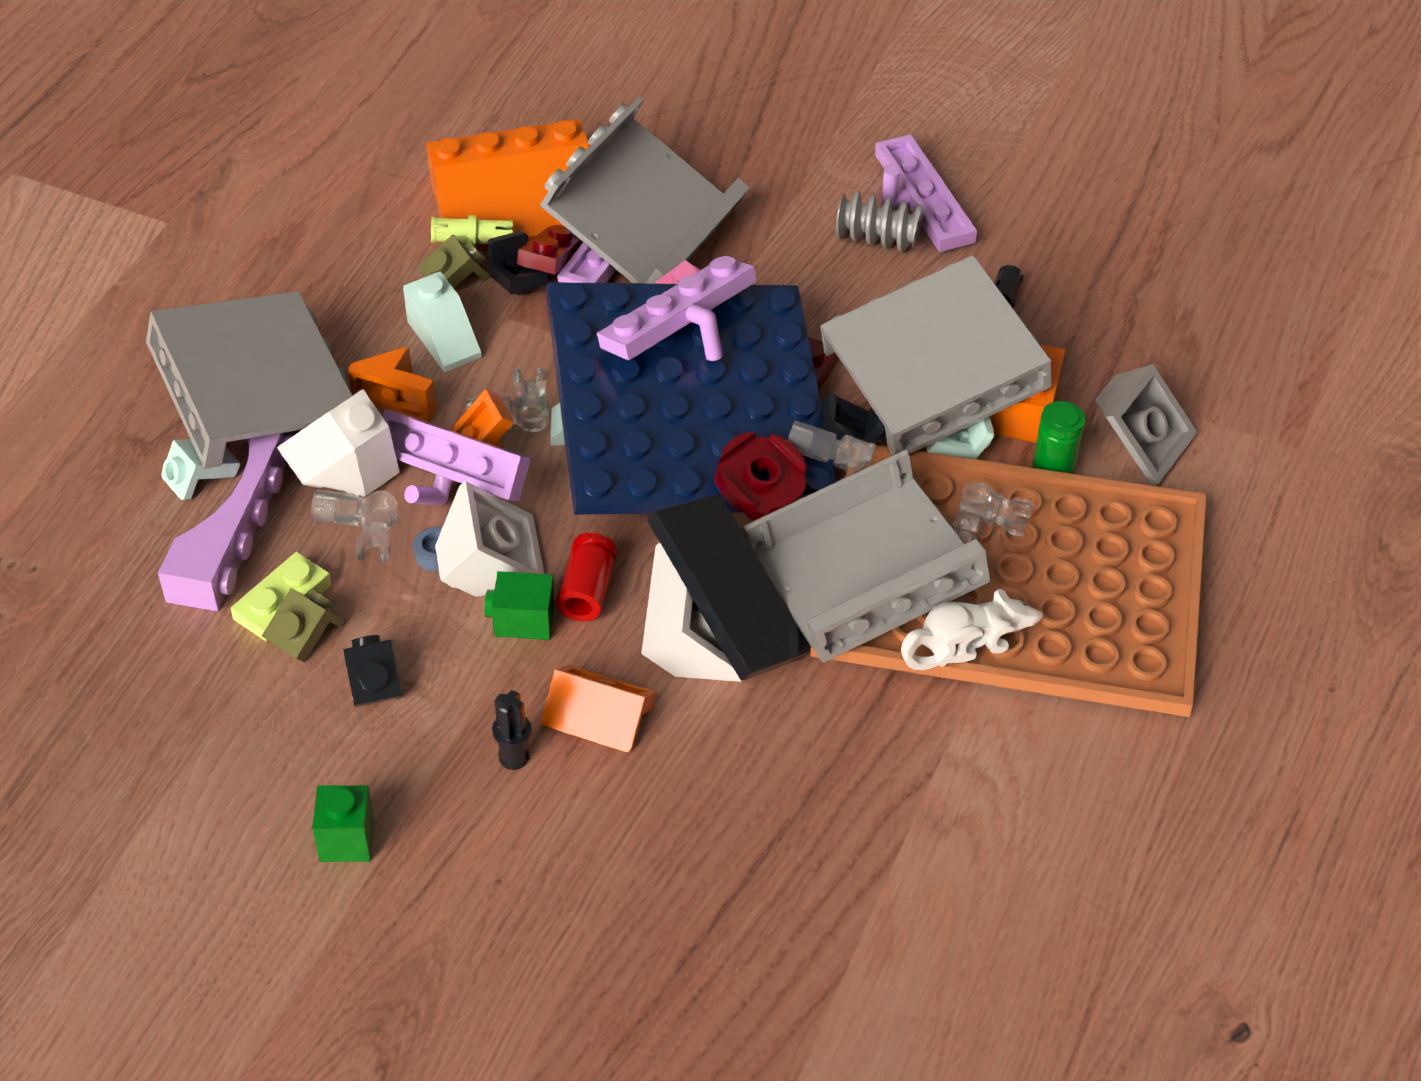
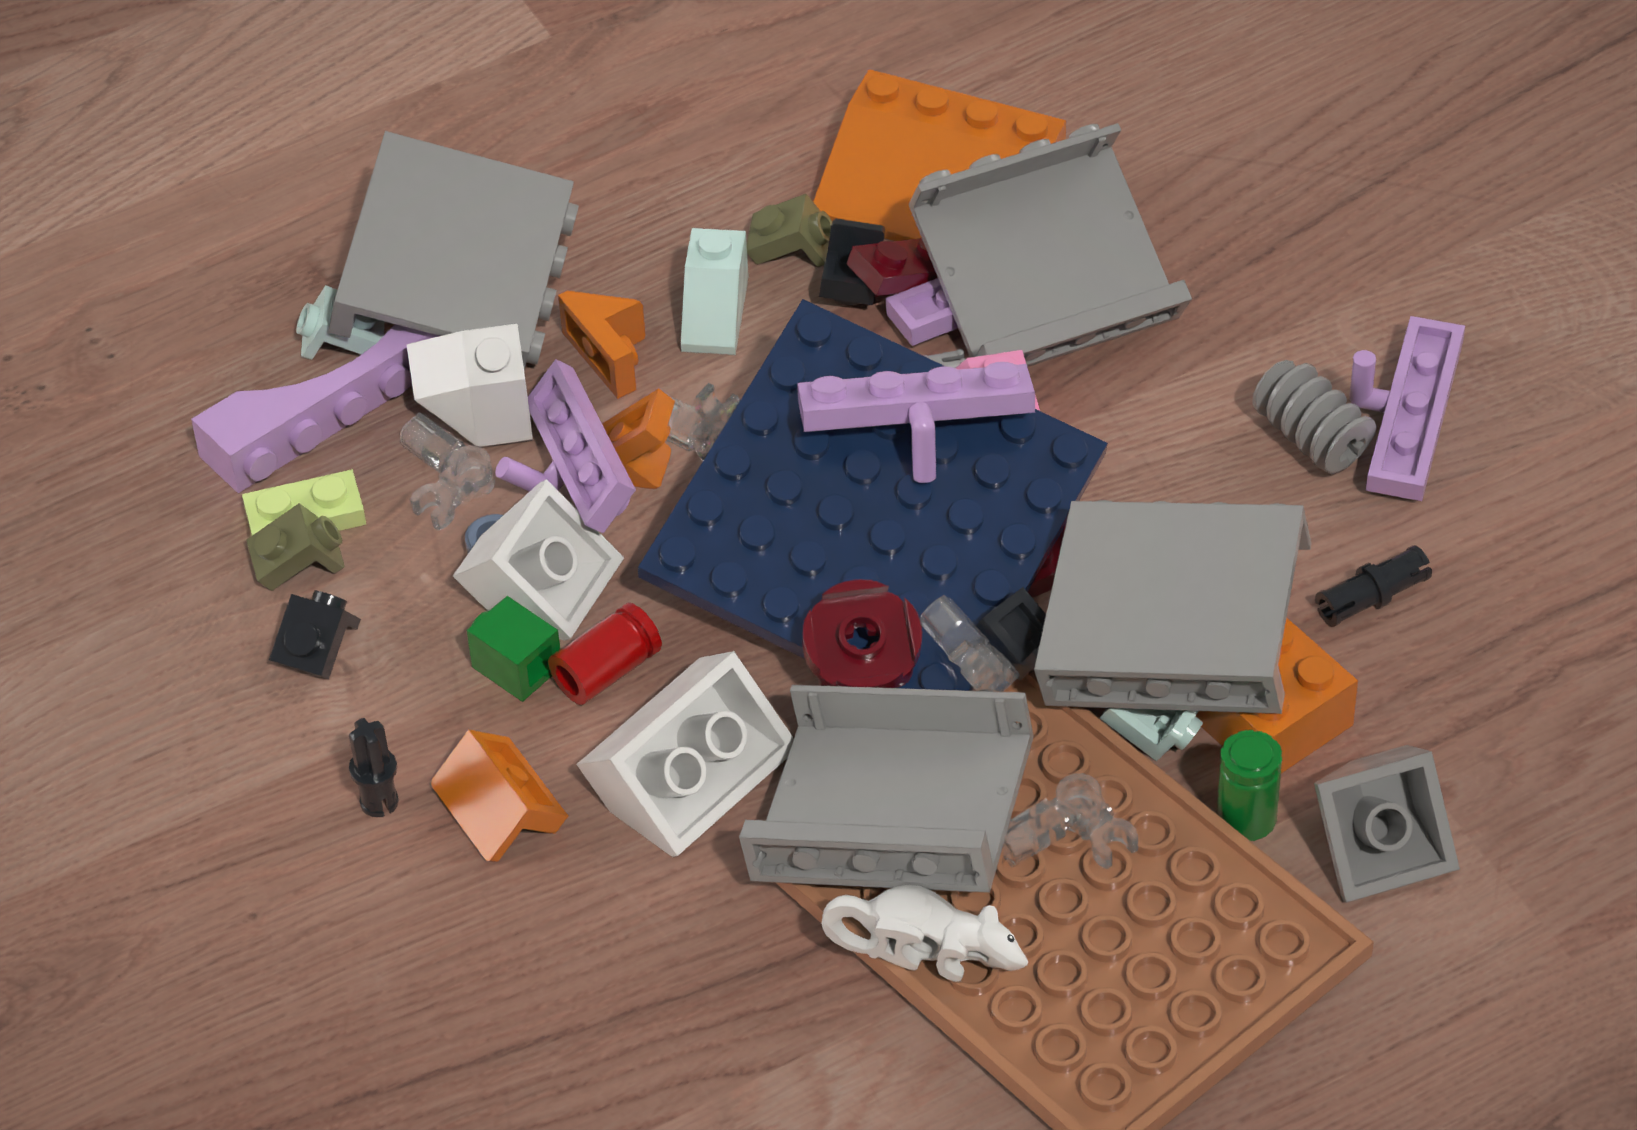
camera: 40 degrees right, 0 degrees up
green brick [312,785,374,862] -> none
yellowish green pin [431,215,513,245] -> none
black tile [647,494,811,681] -> none

